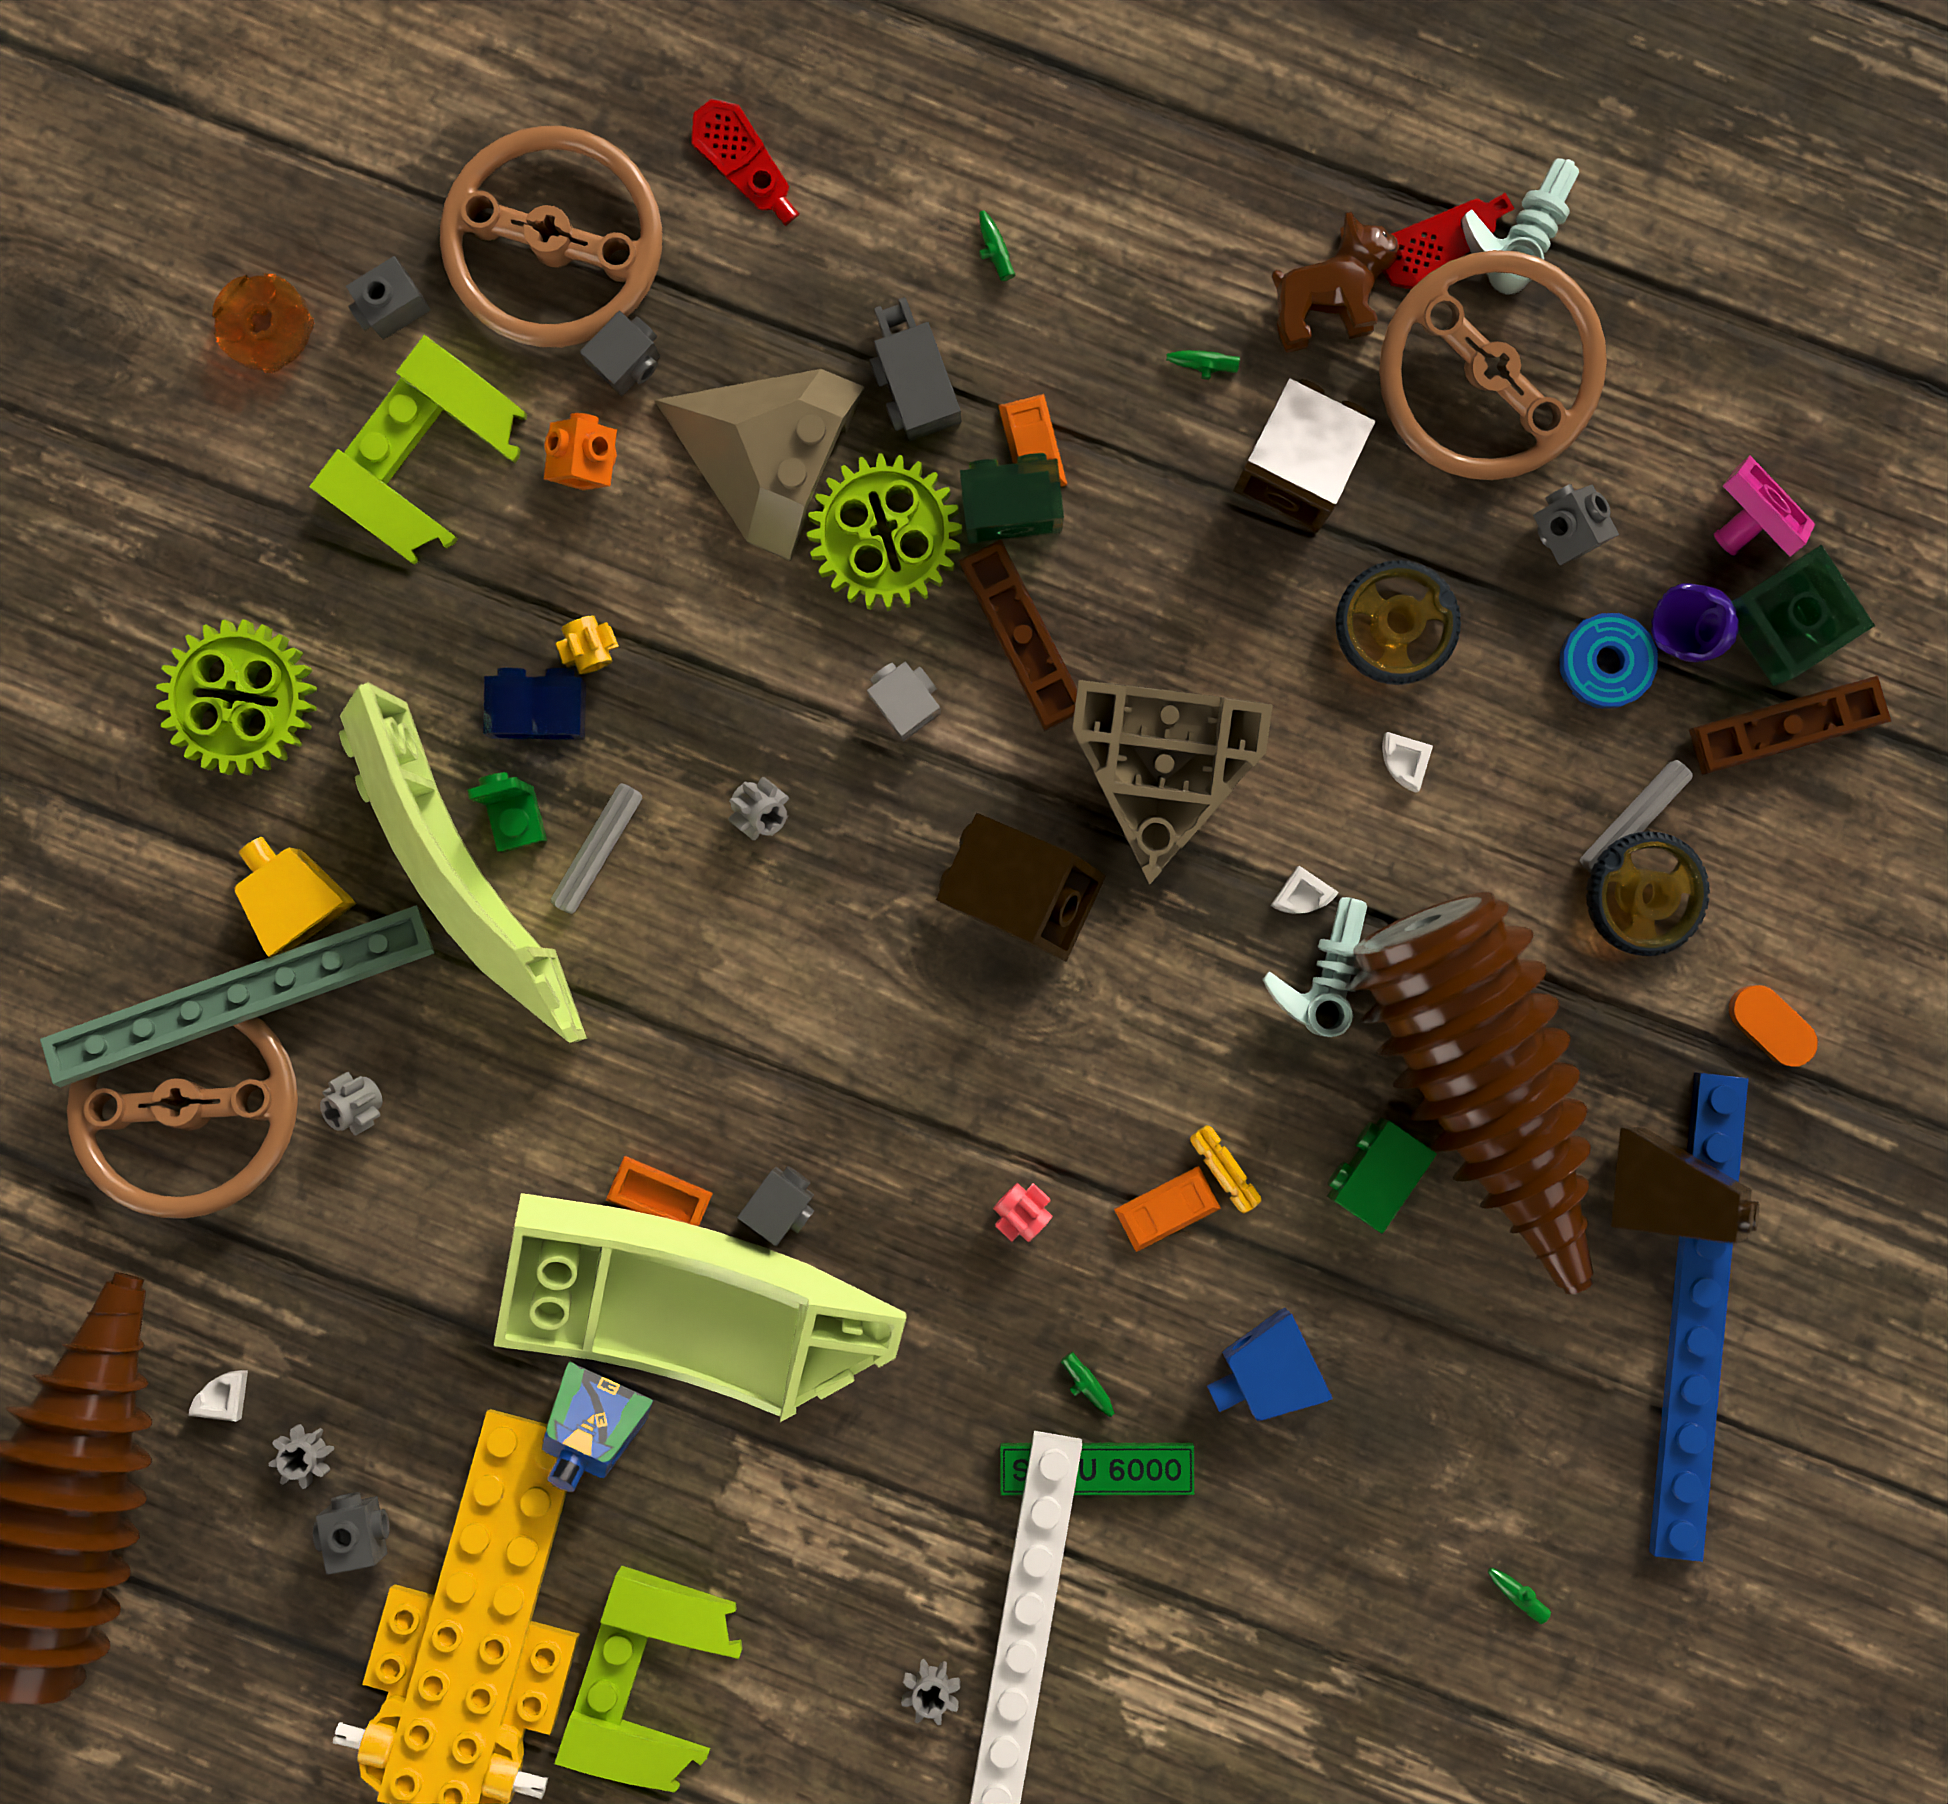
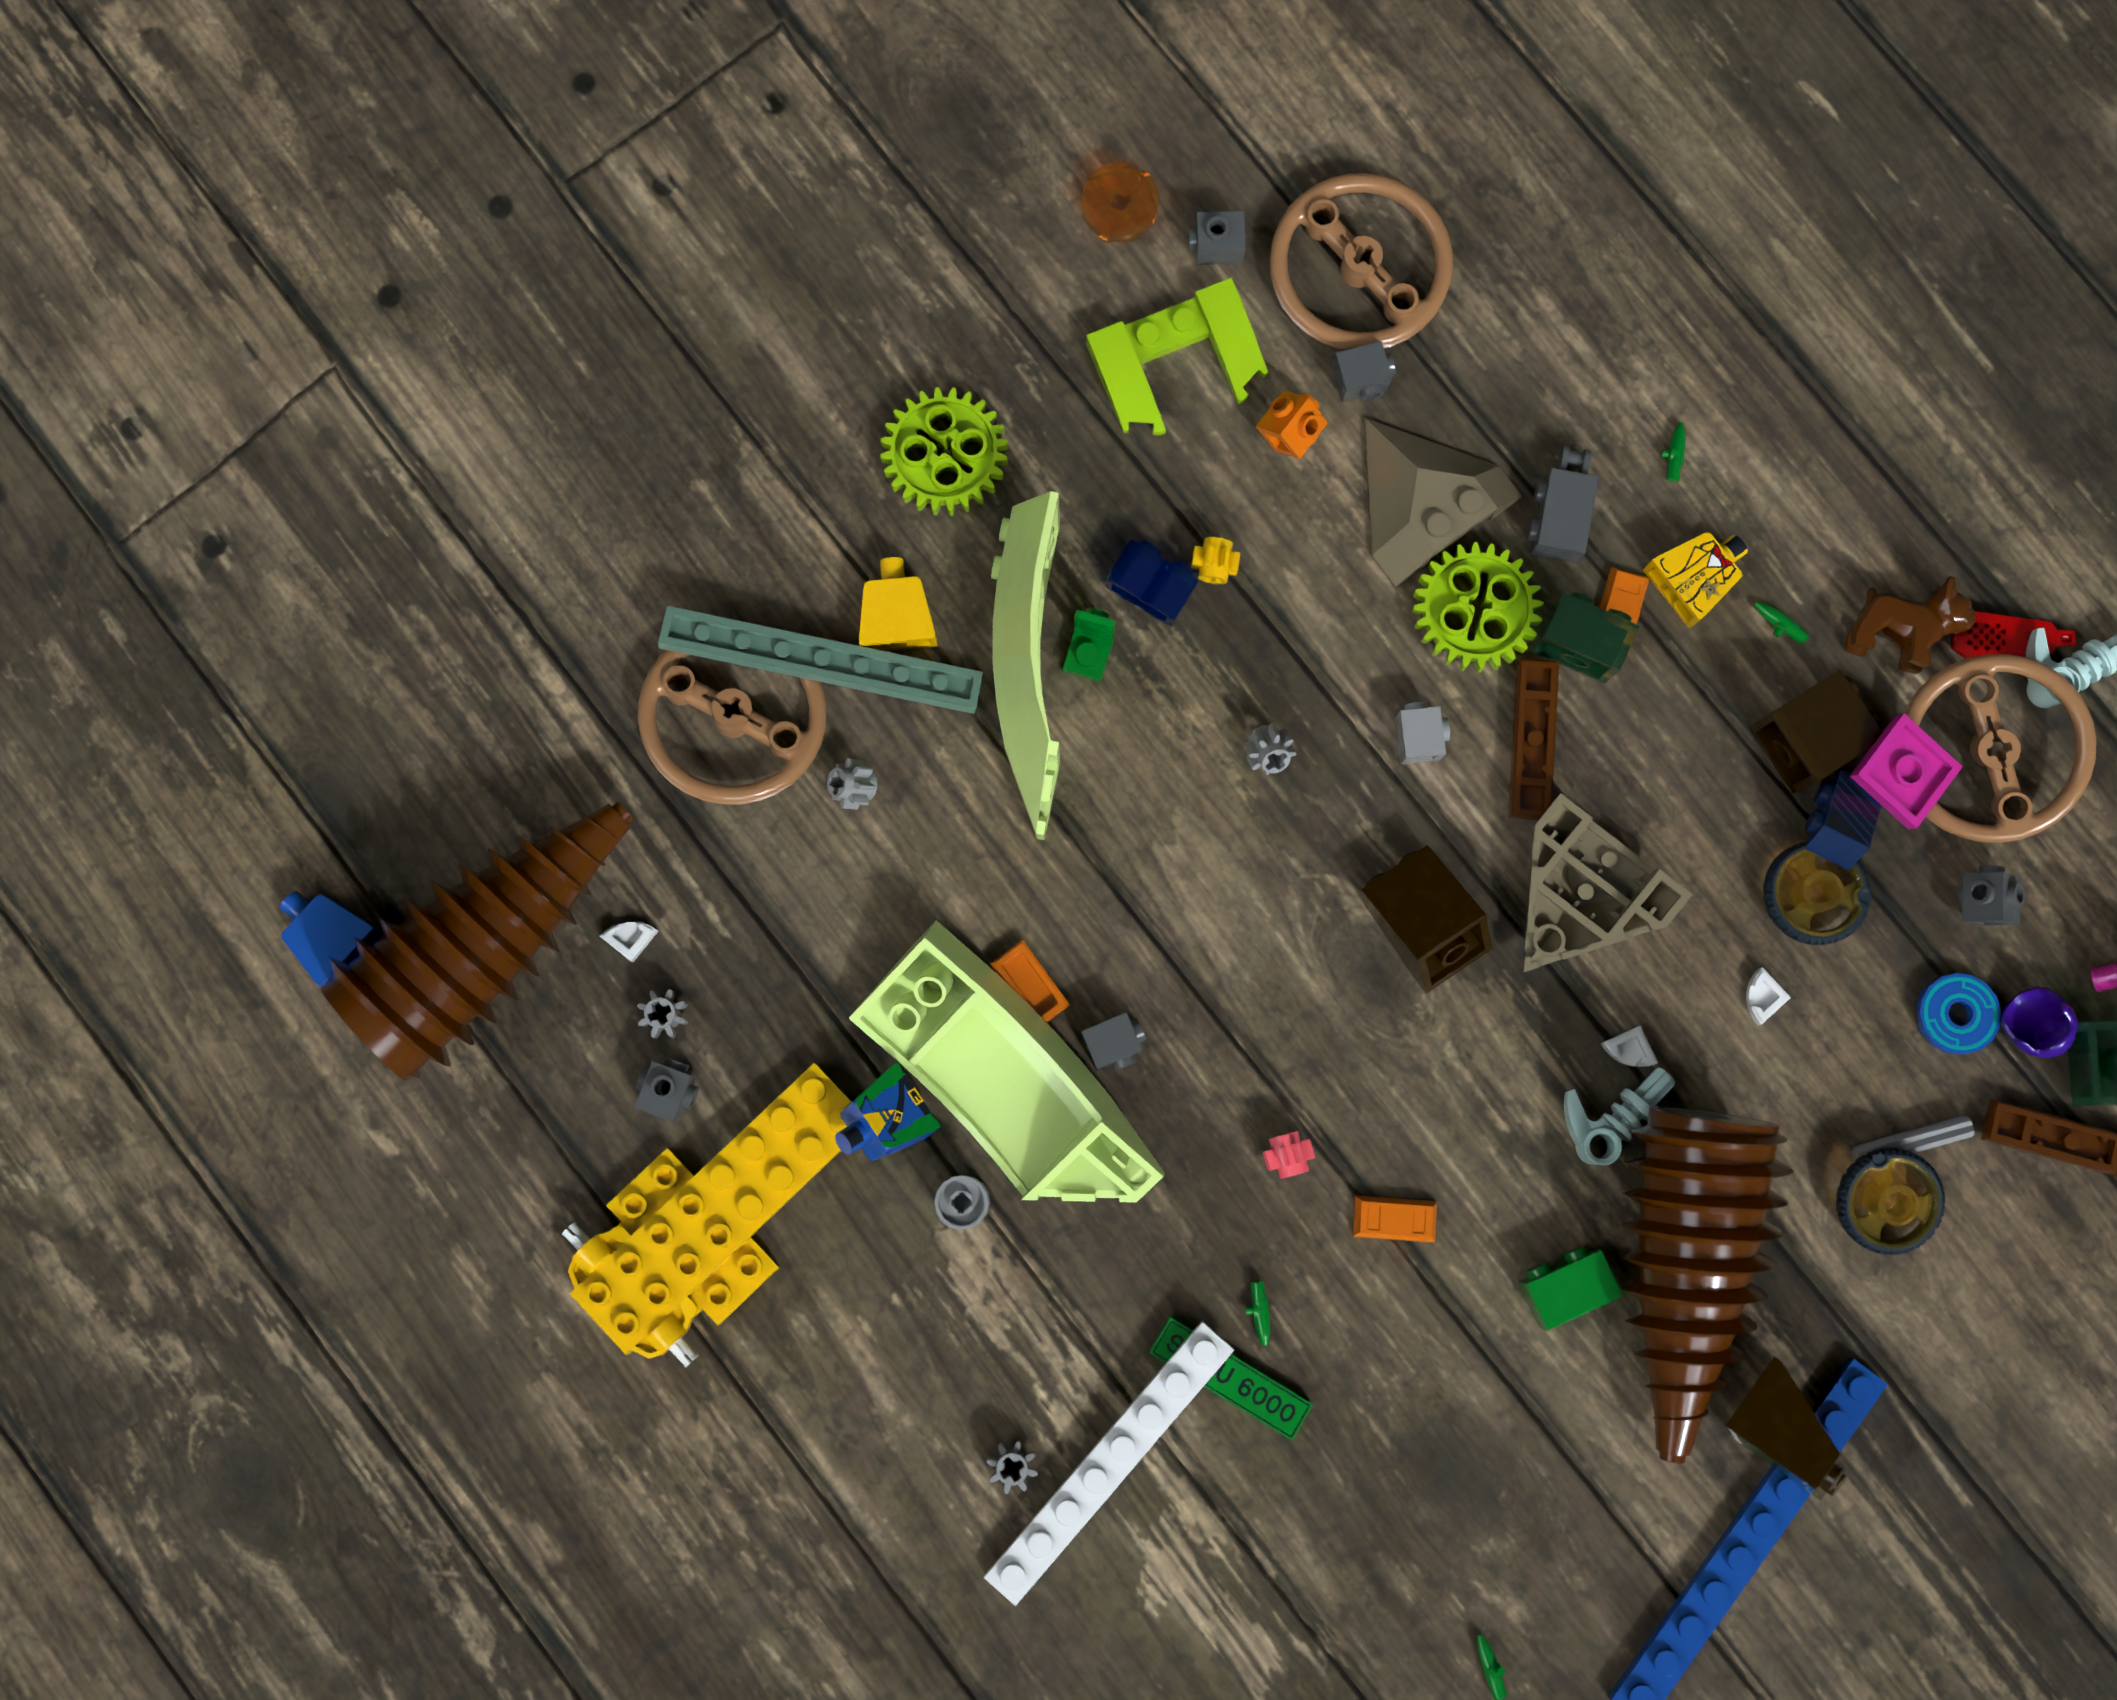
camera: 30 degrees right, 5 degrees down
light grey axle [551,783,642,914] -> none
lime wedge [554,1566,743,1793] -> none
red piece [691,98,800,226] -> none
yellow axle [1190,1125,1261,1214] -> none
blue torso [1207,1307,1333,1421] -> none
orange tile [1729,985,1818,1067] -> none
none -> light grey wheel [934,1175,990,1230]
none -> yellow torso [1643,532,1748,629]
none -> dark blue brick [1805,769,1881,870]
none -> dark pink tile [1850,713,1963,830]

